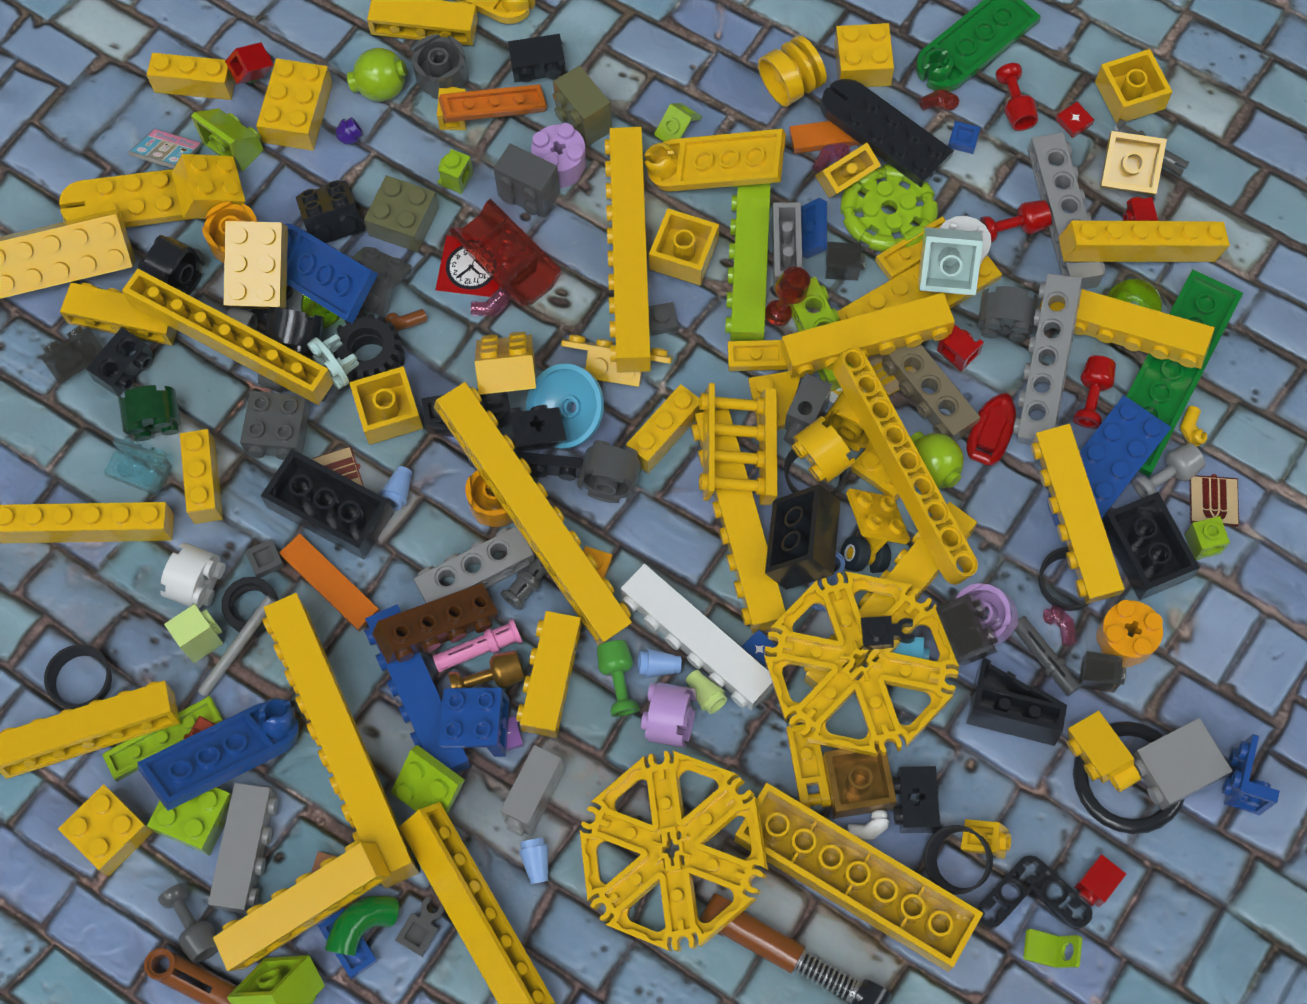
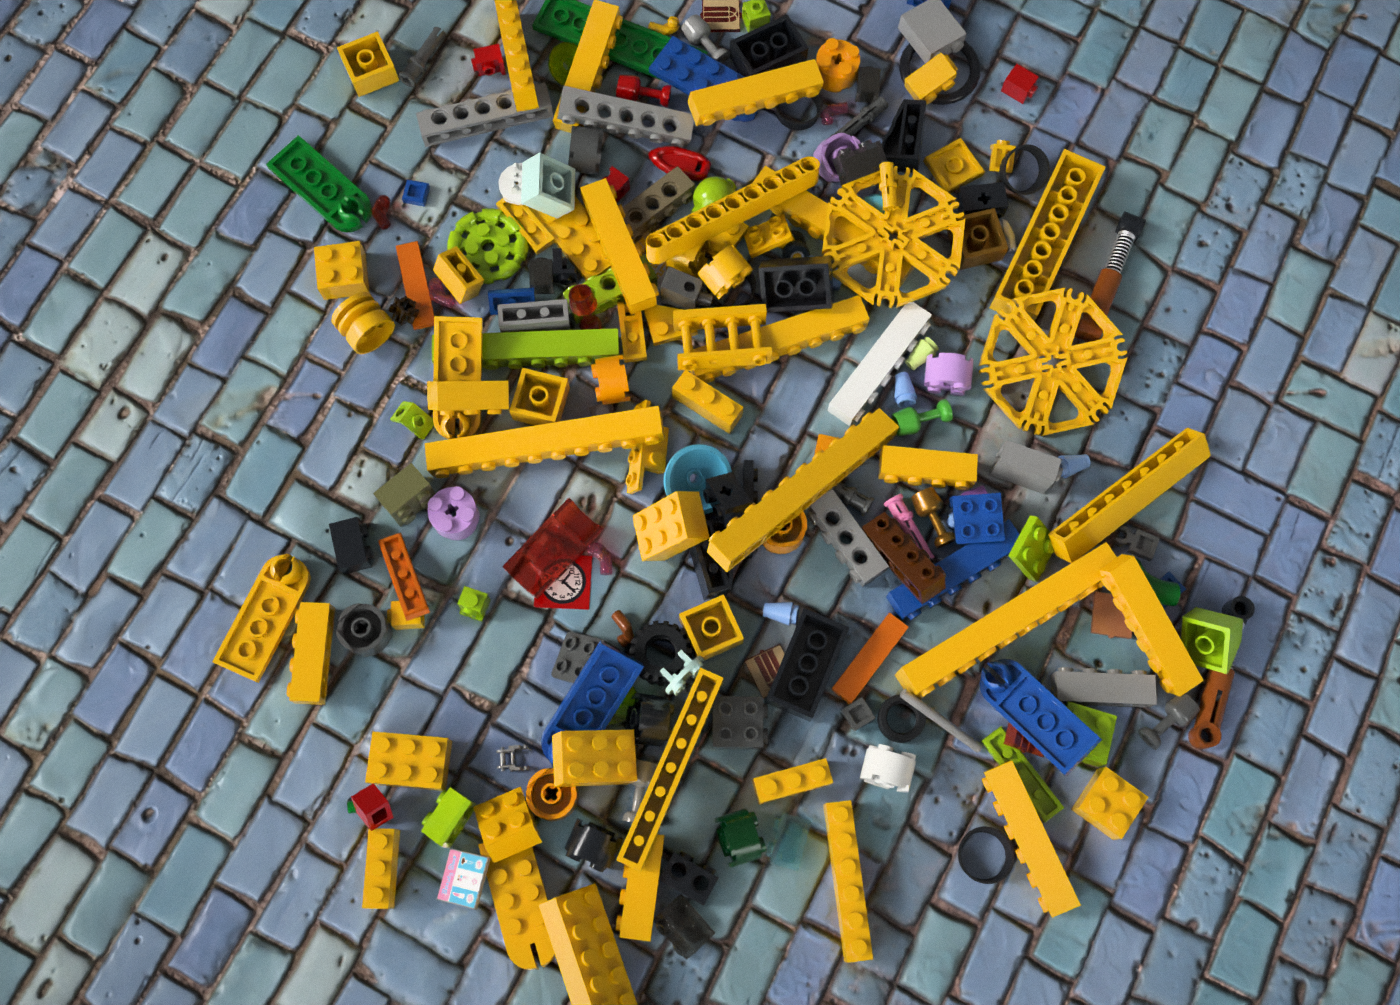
camera: 100 degrees left, 5 degrees up
yellowish green brick [164,604,224,663] -> none
black bracket [296,180,364,243] -> none
dark purple plate [336,117,364,144] -> none
lime brick [347,48,408,102] -> none
olive brick [364,175,439,252] -> none
dark grey brick [493,143,560,218] -> none
dark grey brick [577,440,641,503] -> none
blue tile [741,630,776,667] -> none
yellow plate [786,724,831,808] -> none
black plate [820,79,954,187] -> none
black plate [861,616,915,650] -> none
black beam [977,855,1093,930] -> none
red piece [980,200,1052,243] -> none
red piece [995,63,1038,131] -> none
lime bracket [1023,929,1082,969] -> none
red tile [1055,101,1094,138] -> none
yellow brick [1099,131,1167,196] -> none
none -> dark brown gear [388,296,419,326]
none -> yellow wedge [427,381,509,415]
none -> light grey piece [496,745,530,772]
none -> black bracket [552,248,577,285]
none -> light orange brick [591,354,631,405]
none -> yellow pin [879,162,898,211]
none -> yellow tile [923,138,985,194]

